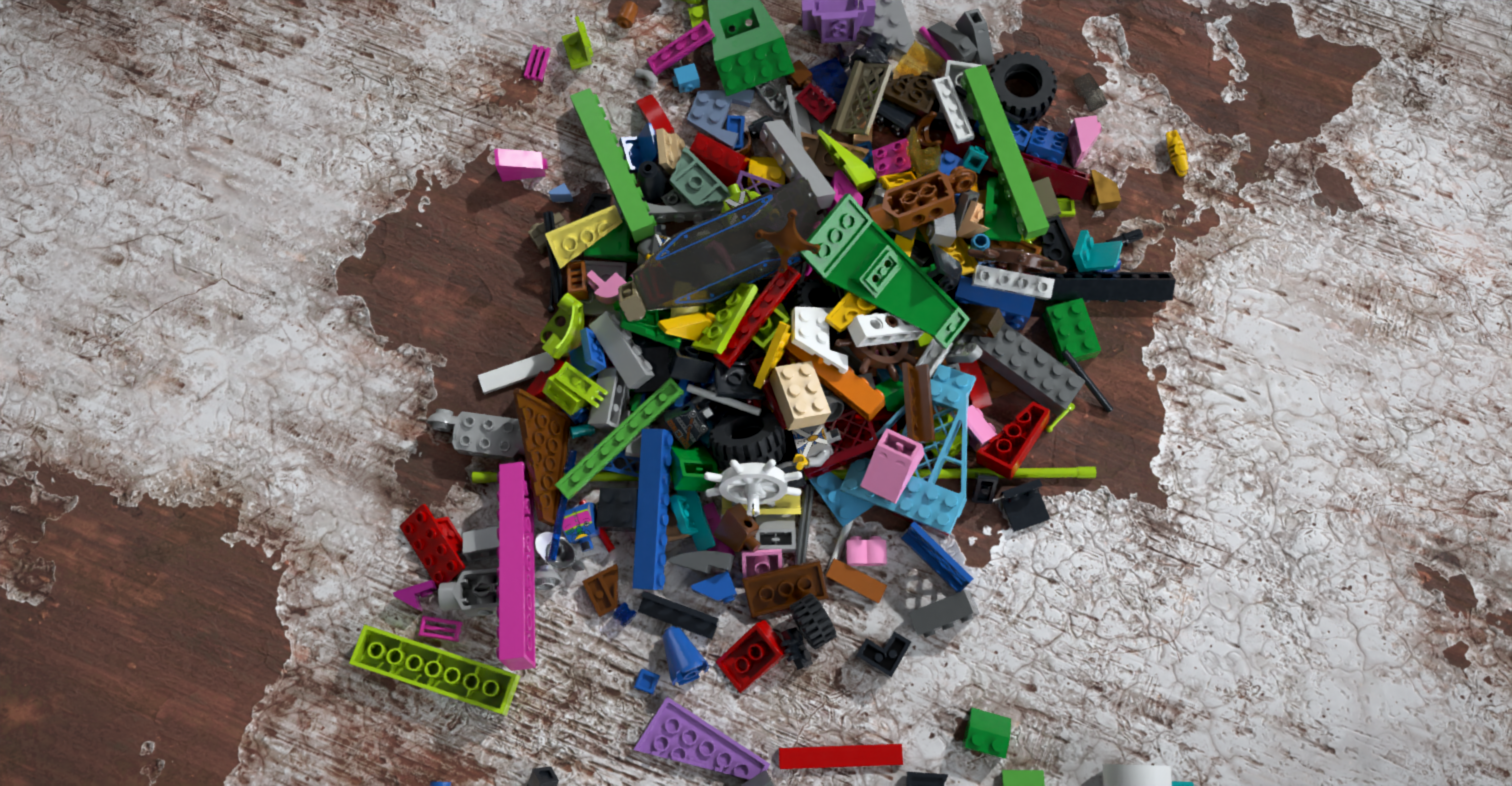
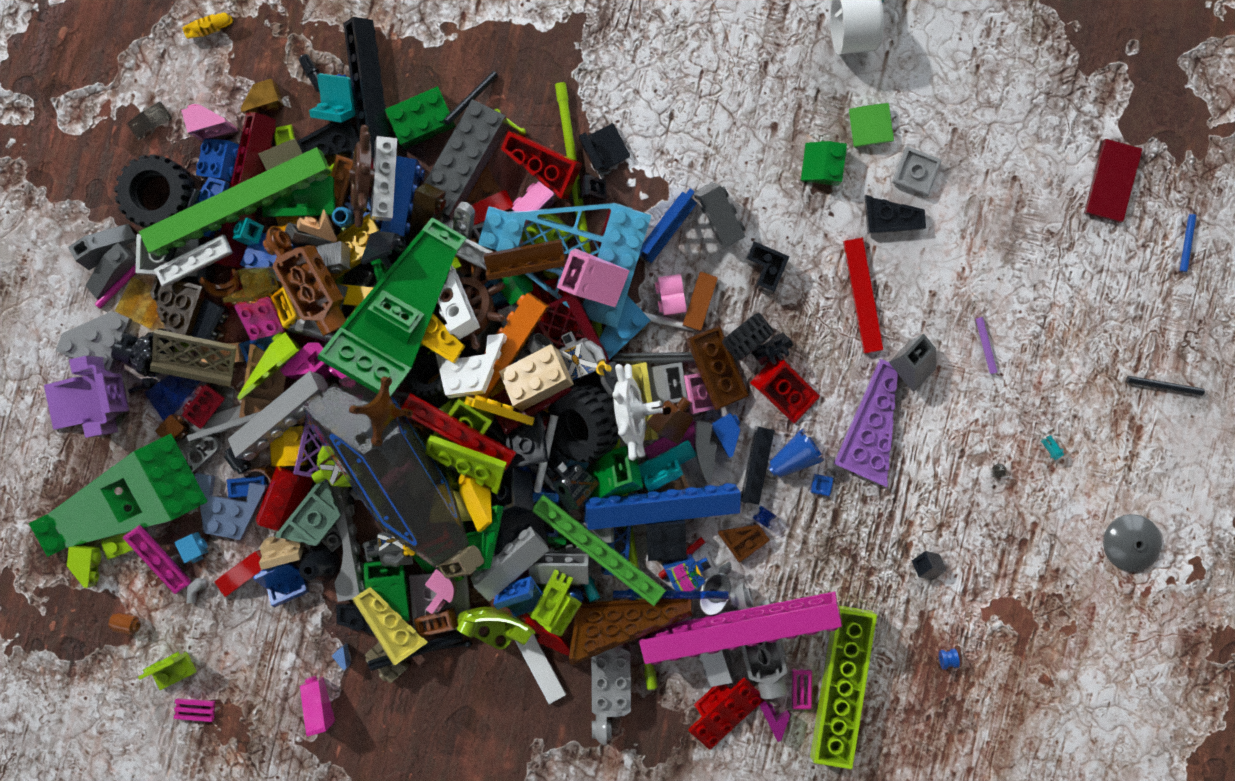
camera: 100 degrees left, 15 degrees up
bright green brick [570,88,657,242] -> none

